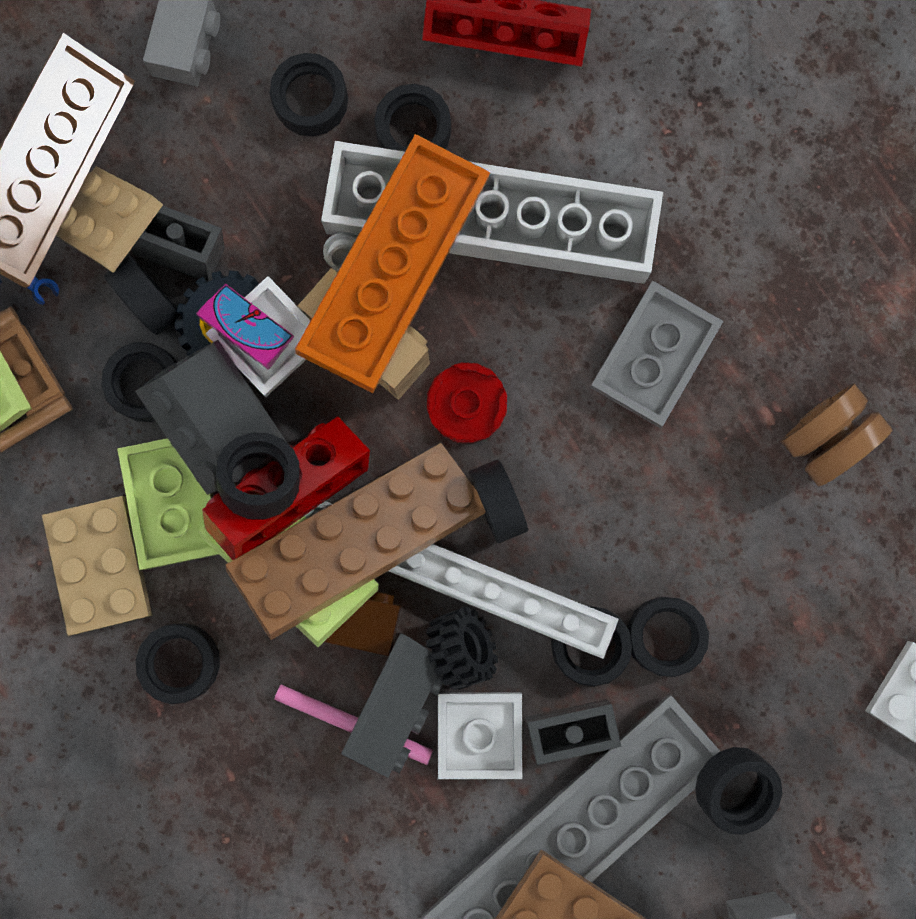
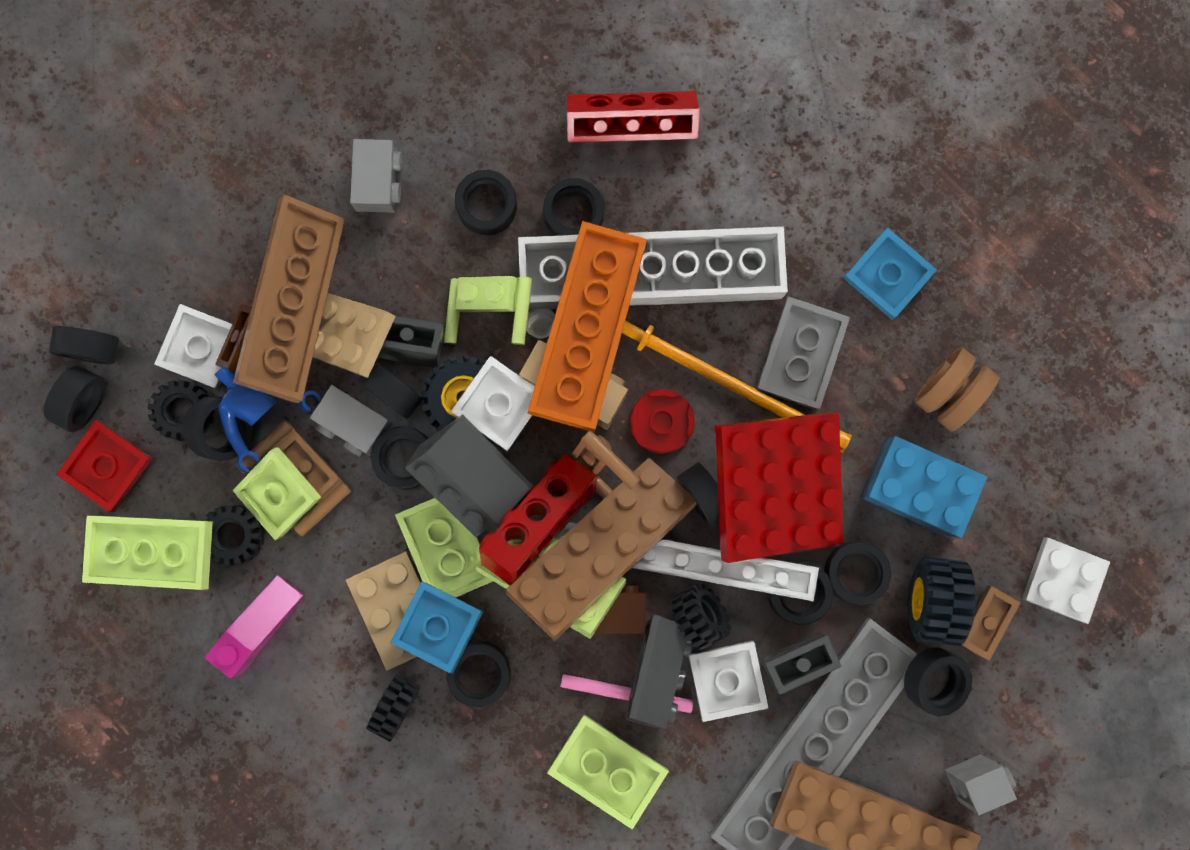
camera: 20 degrees left, 0 degrees up
slope [196,284,295,370] -> none
black tyre [216,432,299,519] -> none
none -> light grey brick [310,385,392,457]
none -> black tyre [366,674,421,742]
none -> dark azure plate [390,581,483,674]
none -> yellowish green plate [443,276,532,345]
none -> yellowish green plate [547,714,669,830]
none -> medium nougat plate [570,430,640,499]
none -> light orange bar [622,320,852,453]
none -> red plate [715,412,843,563]
none -> dark azure plate [843,227,937,320]
none -> dark azure brick [860,436,987,538]
none -> black wheel [908,557,976,646]
none -> medium nougat plate [962,585,1021,661]

